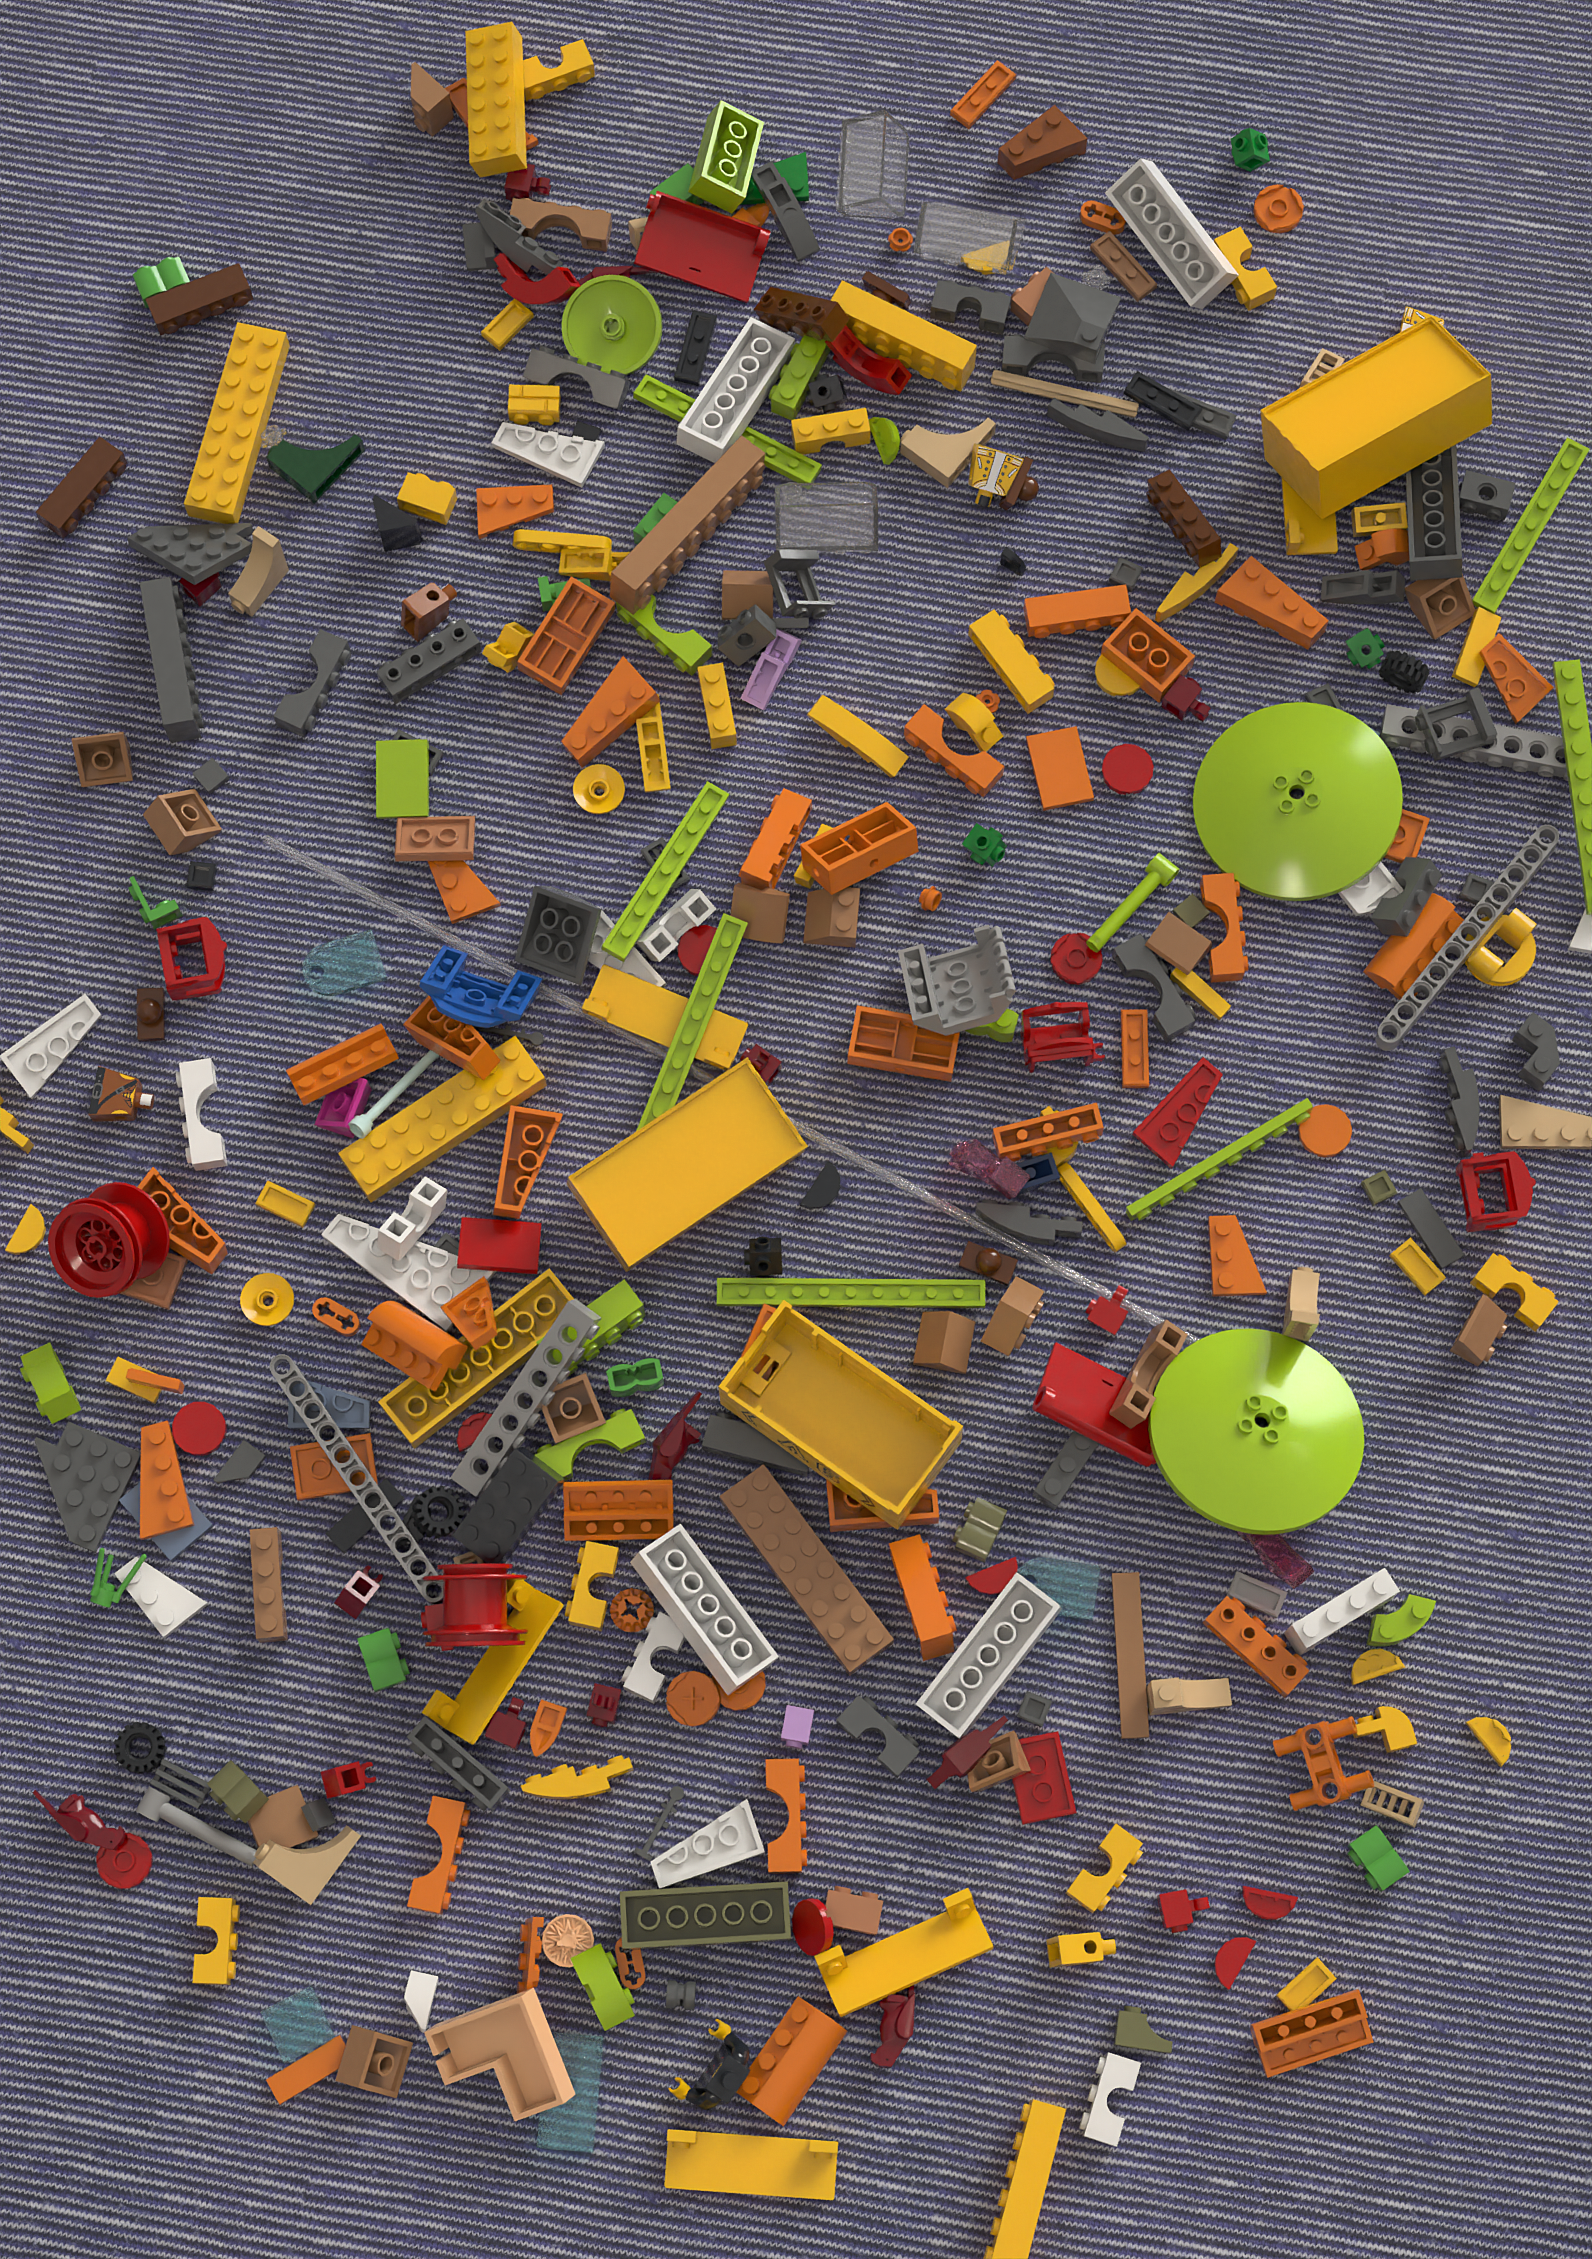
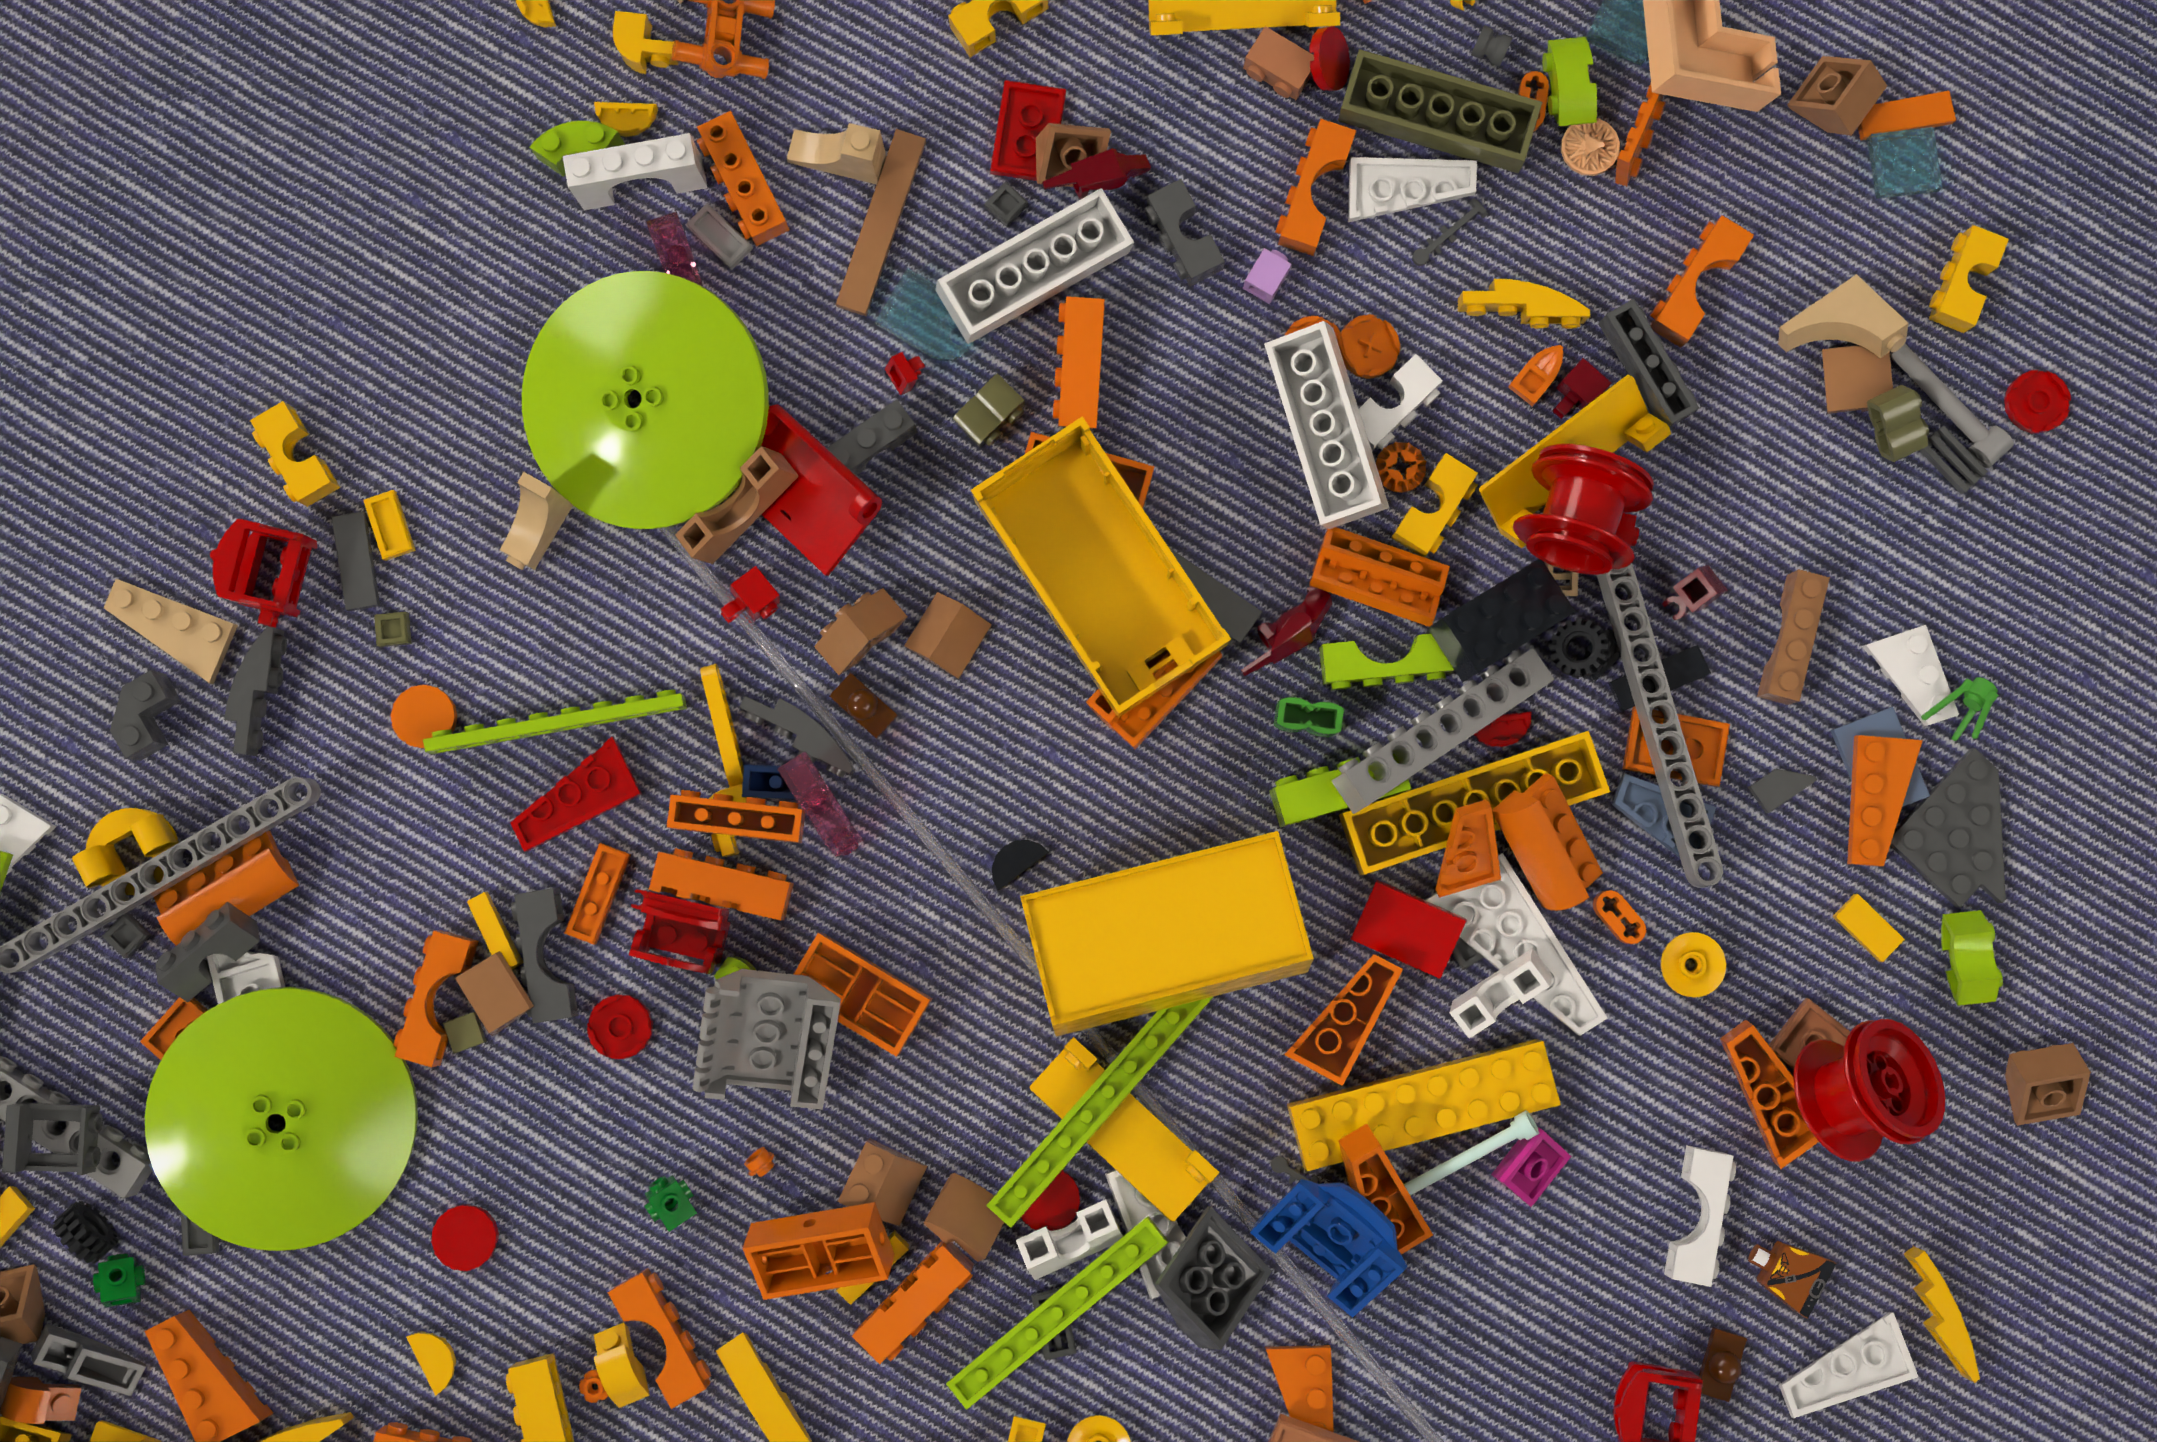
camera: 160 degrees left, 10 degrees up
yellow tile [5,1204,46,1255] -> none
dark red animal [32,1790,125,1851] -> none
black tyre [114,1722,167,1774] -> none
orange tile [126,1368,185,1394] -> none
red tile [172,1402,227,1456] -> none
yellow tile [255,1180,315,1228] -> none
orange brick [286,1023,399,1106] -> none
dark grey tile [301,1798,336,1832] -> none
clear light blue plate [302,929,388,996] -> none
red brick [320,1761,377,1799] -> none
bright green brick [357,1628,410,1692] -> none
white slope [404,1970,438,2033] -> none
medium nougat slope [541,1373,606,1444] -> none
dark red brick [586,1683,623,1728] -> none
lime plate [717,1278,985,1308] -> none
medium nougat brick [720,1464,894,1676] -> none
dark red brick [740,1044,782,1087] -> none
black brick [744,1237,782,1277] -> none
red tile [965,1557,1018,1595] -> none
orange tile [1026,726,1094,811] -> none
lime piece [1086,853,1180,952] -> none
orange brick [1101,608,1195,703] -> none
dark red brick [1161,674,1211,722] -> none
orange wing [1208,1215,1267,1296] -> none
medium nougat slope [1450,1294,1508,1366] -> none
none -> orange wedge [649,848,794,921]
none -> red tile [885,352,925,396]

